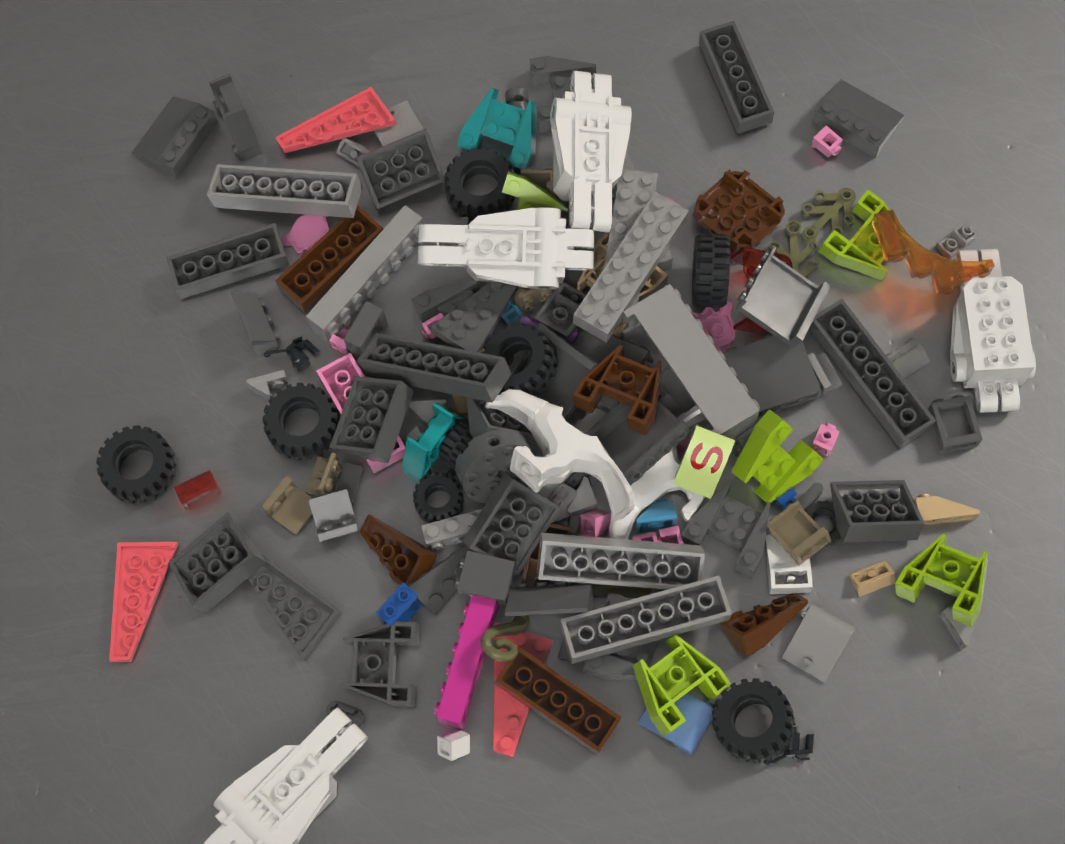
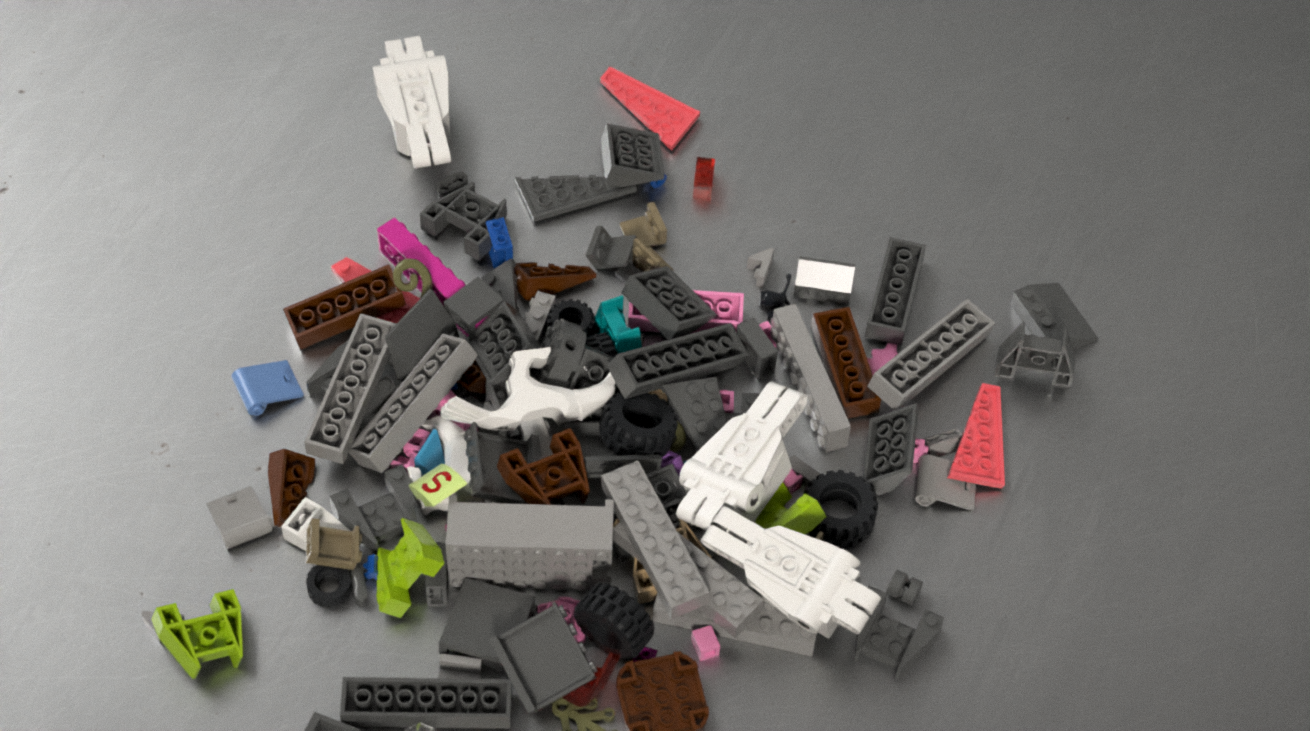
camera: 115 degrees right, 15 degrees down
black tyre [96,425,177,504] -> none
black tyre [262,382,340,461] -> none
white panel [437,728,470,761] -> none
teal wedge [456,88,536,169] -> none
lime wedge [632,634,731,736] -> none
black tyre [712,678,795,763] -> none
black piece [764,727,814,765] -> none
bright pink brick [811,423,840,457] -> none
dark grey slope [830,480,925,542] -> none
tan slope [849,560,896,597] -> none
tan slope [914,494,980,525] -> none

